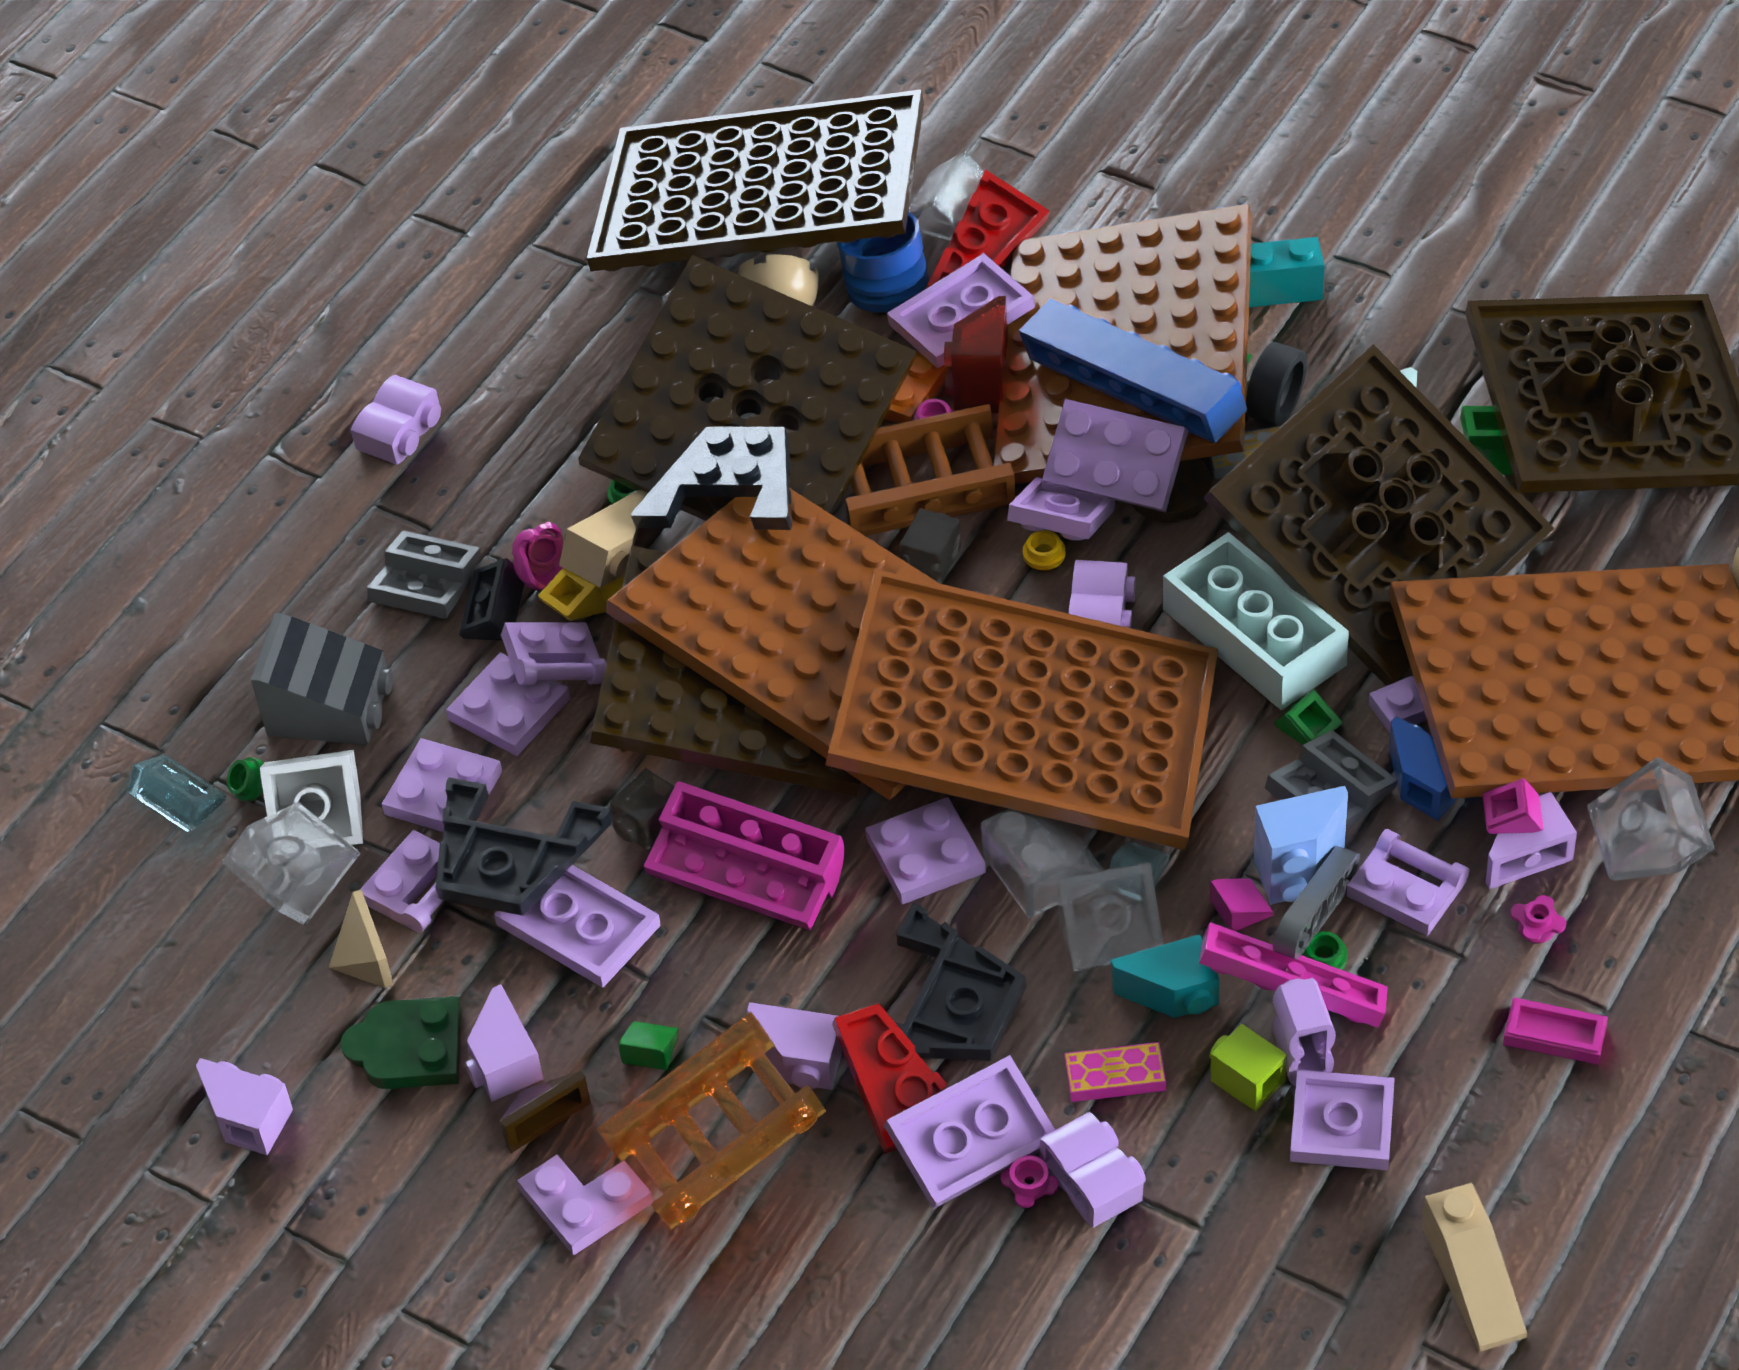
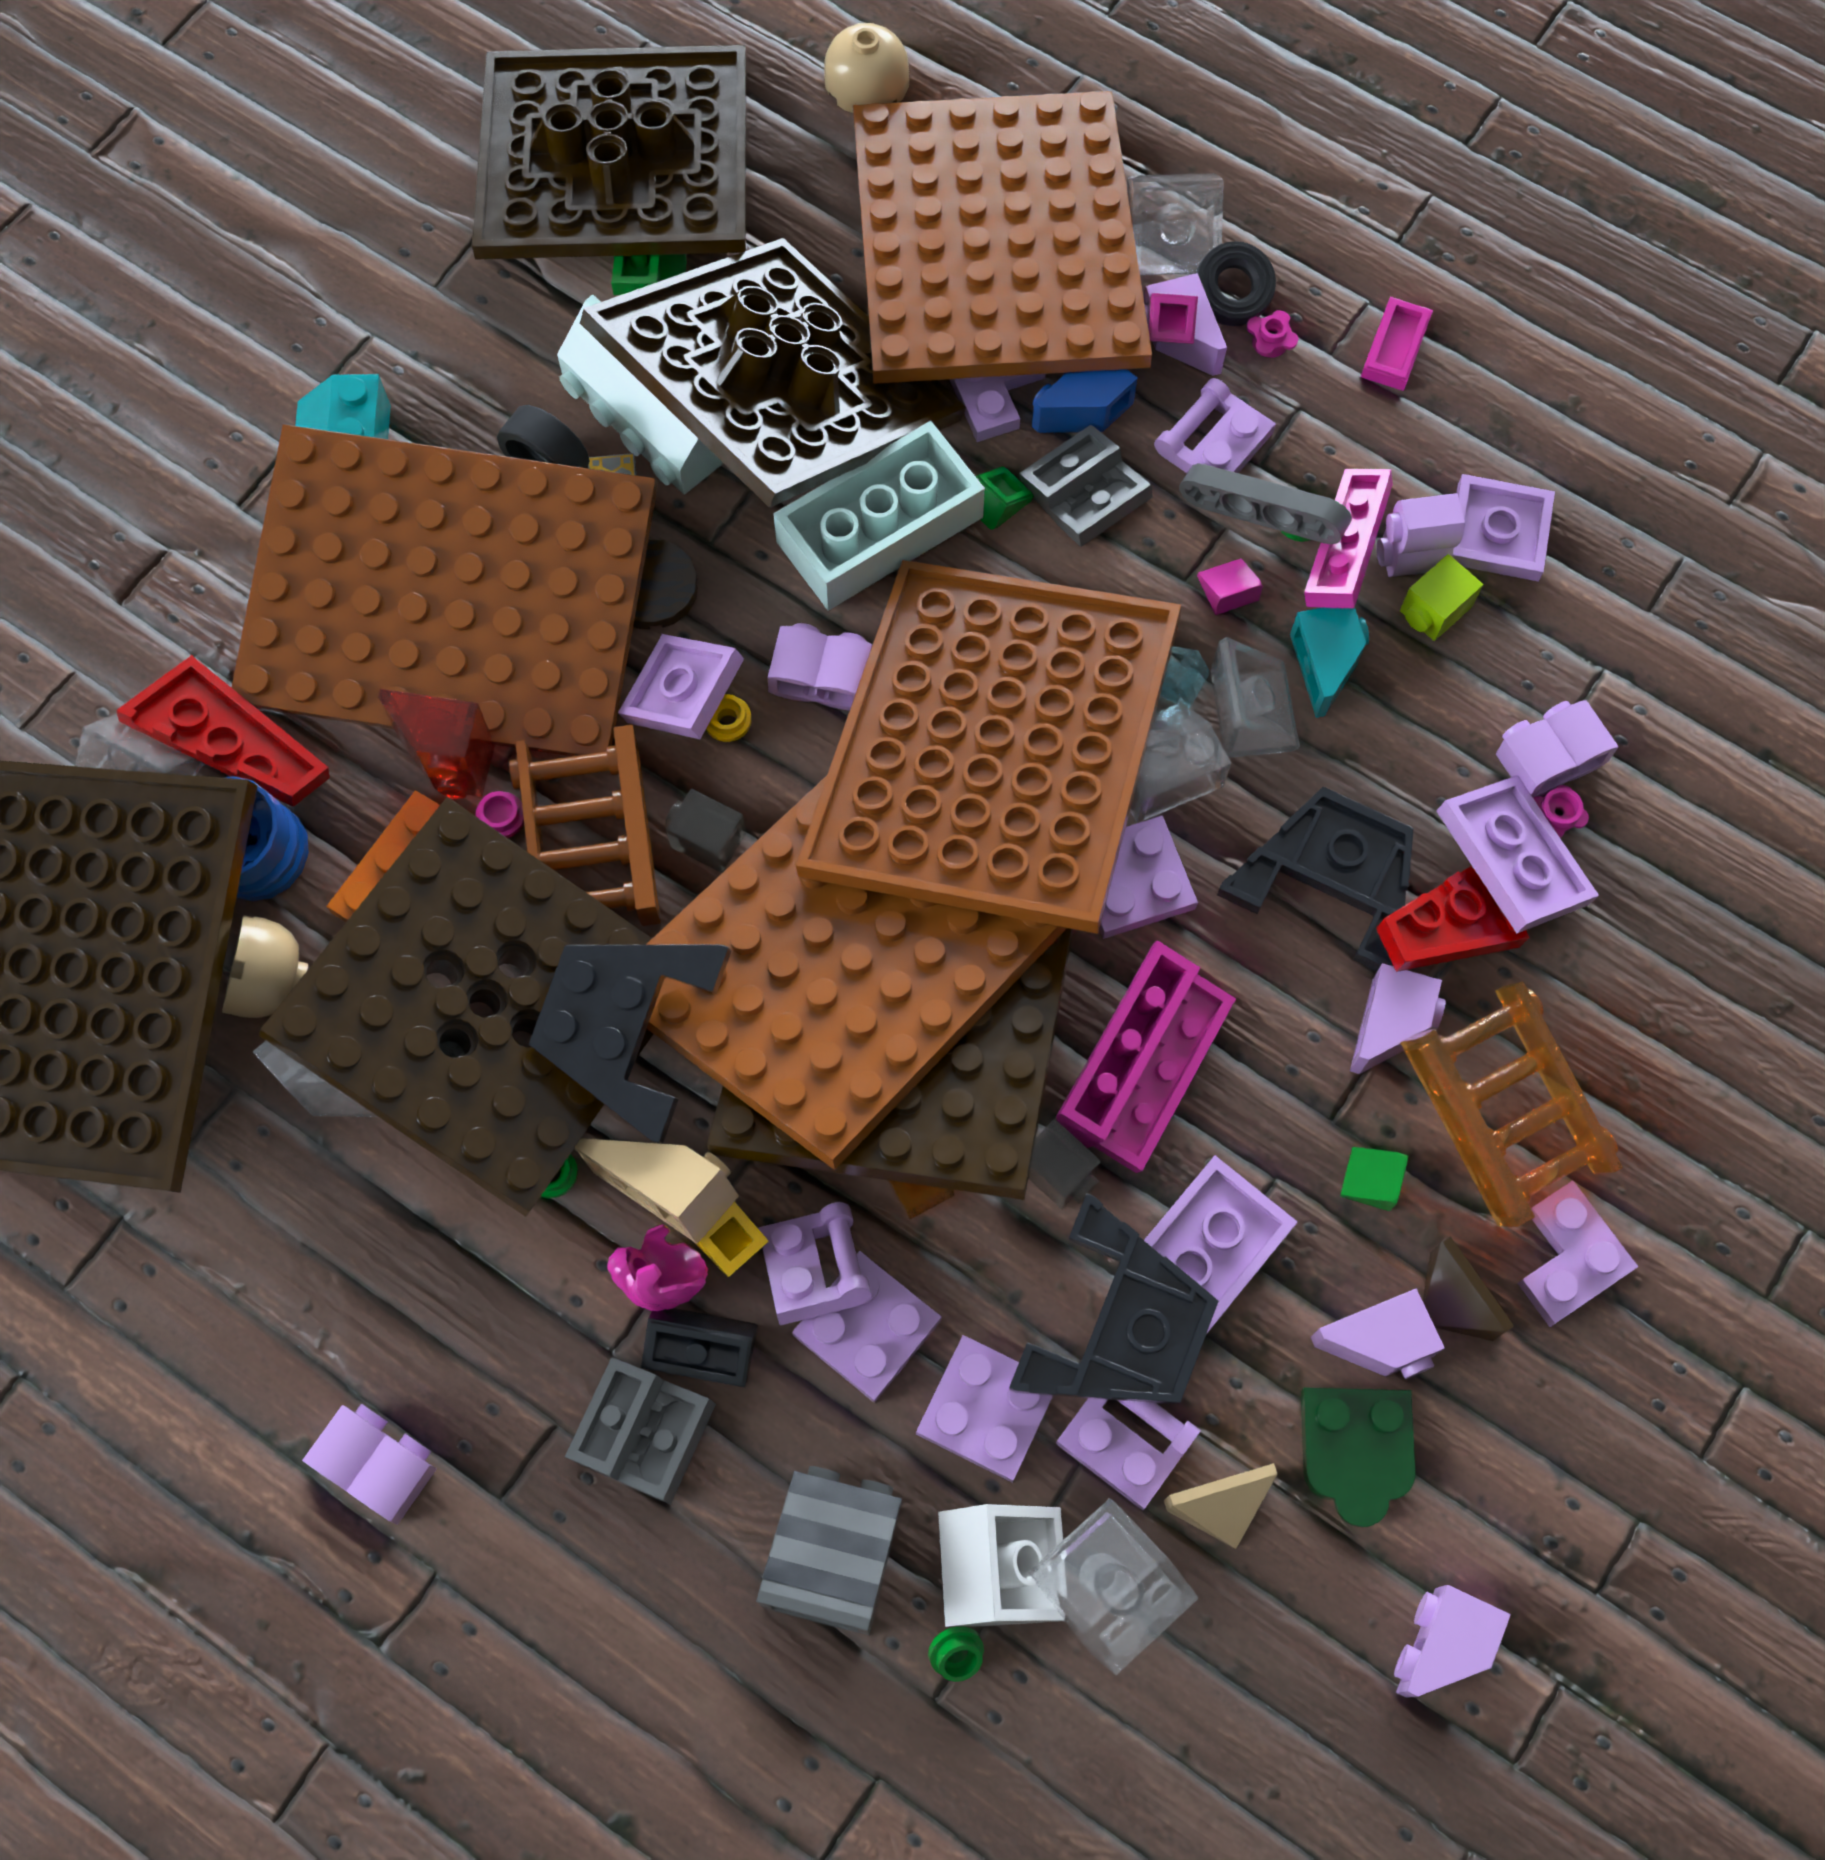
camera: 90 degrees left, 20 degrees up
clear light blue slope [128,754,227,832] -> none
lavender plate [887,253,1035,368] -> none
brick [1019,298,1247,443] -> none
lavender plate [1042,399,1189,512] -> none
dark pink tile [1064,1042,1166,1102] -> none
light blue slope [1254,786,1348,905] -> none
tan slope [1422,1183,1527,1352] -> none
none -> black tyre [1195,241,1276,326]

